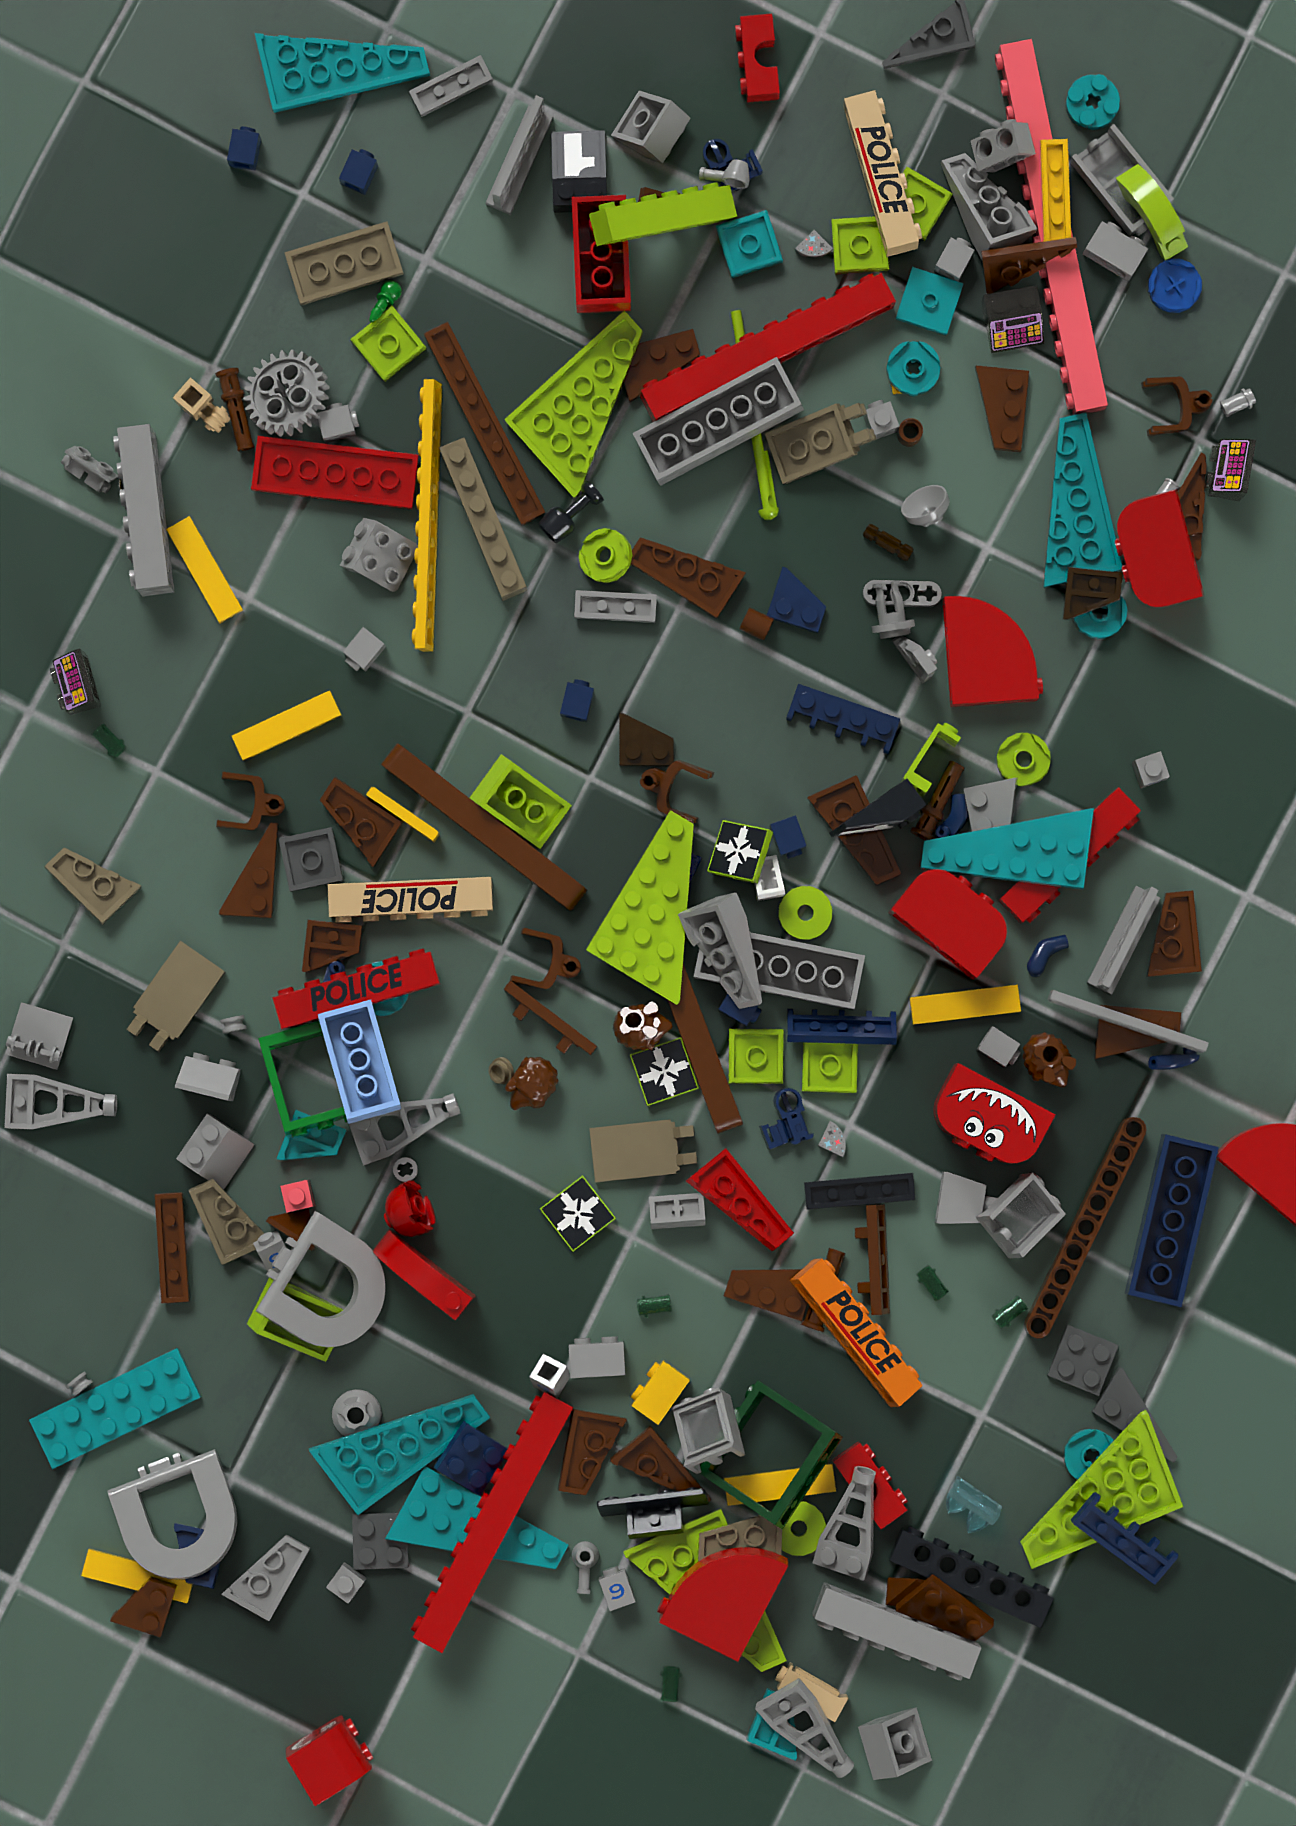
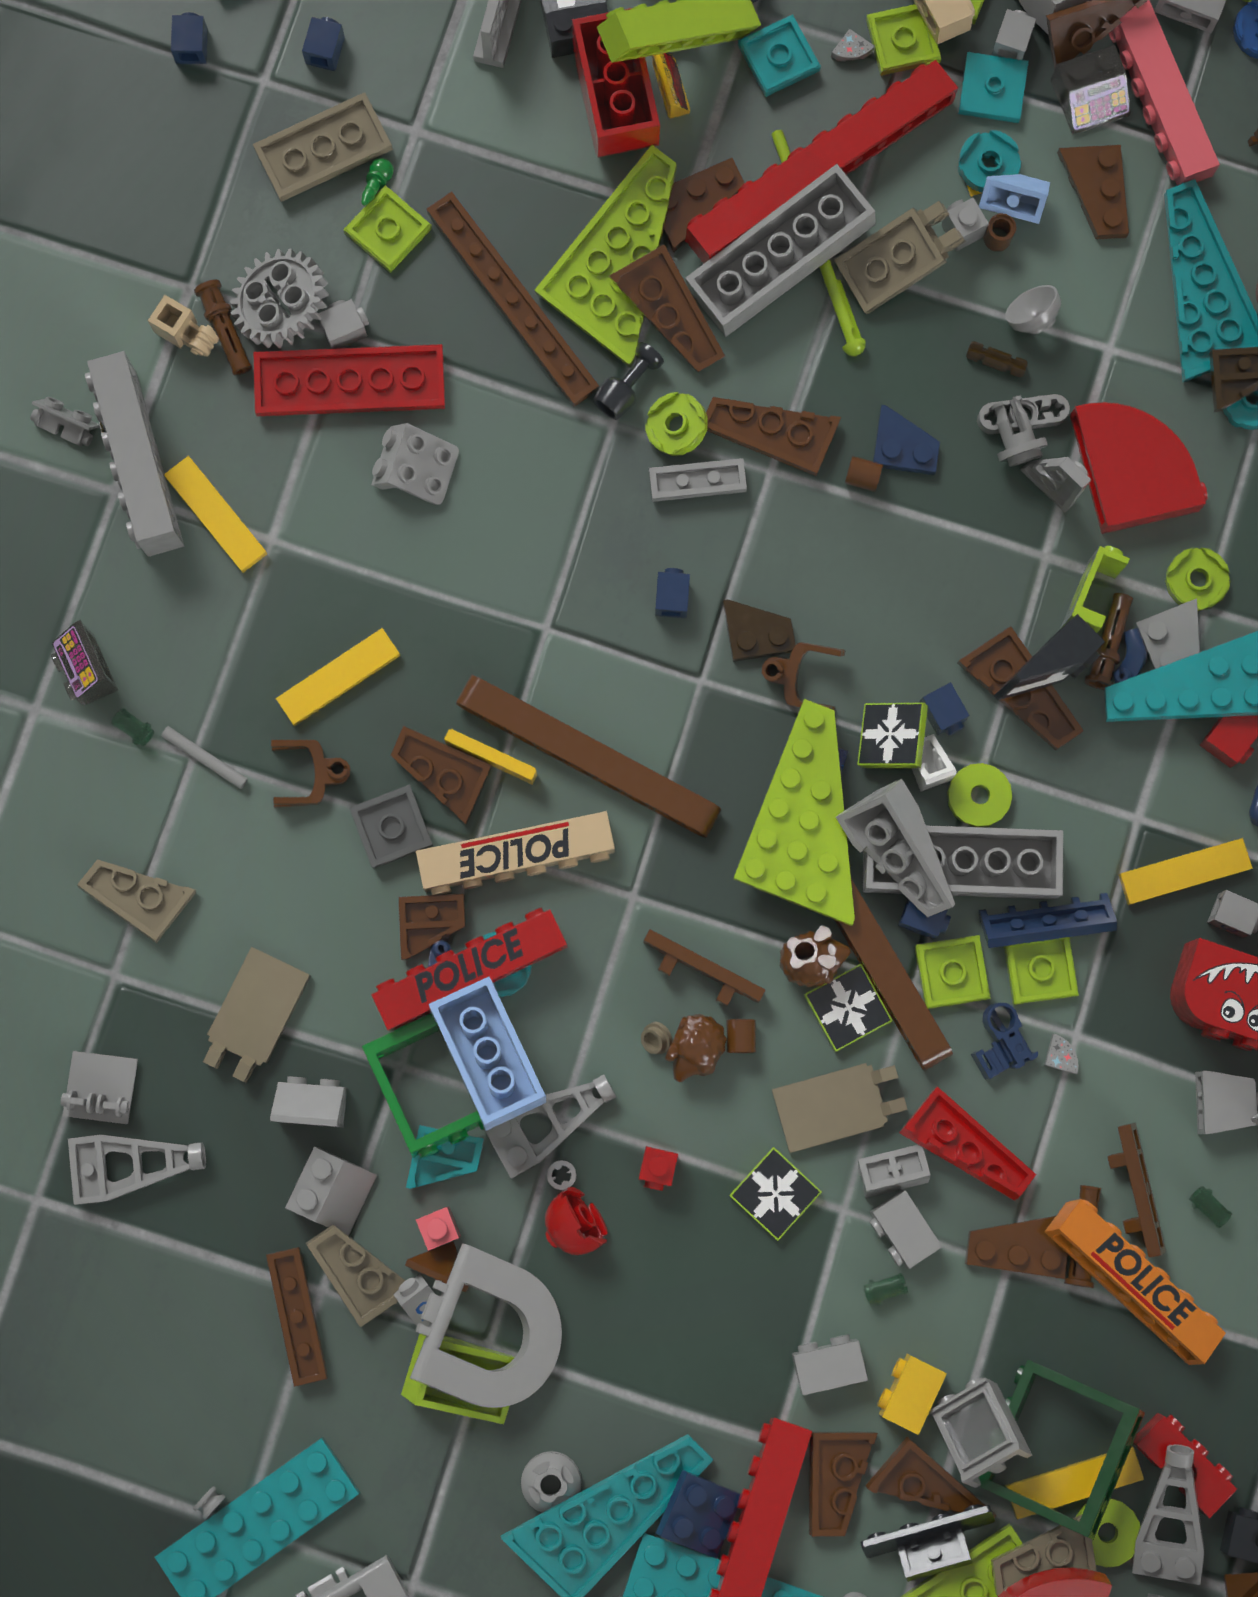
camera: 10 degrees left, 5 degrees down
reddish brown wing [219,823,278,918] -> none
light grey bush [220,1015,247,1034] -> none
light grey brick [343,627,386,672] -> none
red brick [373,1229,475,1320] -> none
yellow plate [412,379,442,652] -> none
dark tan brick [439,438,527,601] -> none
lime slope [470,754,572,849] -> none
reddish brown piece [510,928,581,989] -> none
light grey brick [530,1354,570,1398] -> none
dark blue hinge [786,684,900,755] -> none
black plate [804,1173,915,1210] -> none
red brick [888,869,1007,980] -> none
none -> light grey piece [161,726,248,789]
none -> reddish brown wing [608,245,725,372]
none -> red brick [638,1146,678,1191]
none -> yellow slope [652,53,690,119]
none -> reddish brown beam [727,1019,756,1053]
none -> light grey brick [869,1190,942,1269]
none -> light blue slope [979,174,1050,224]

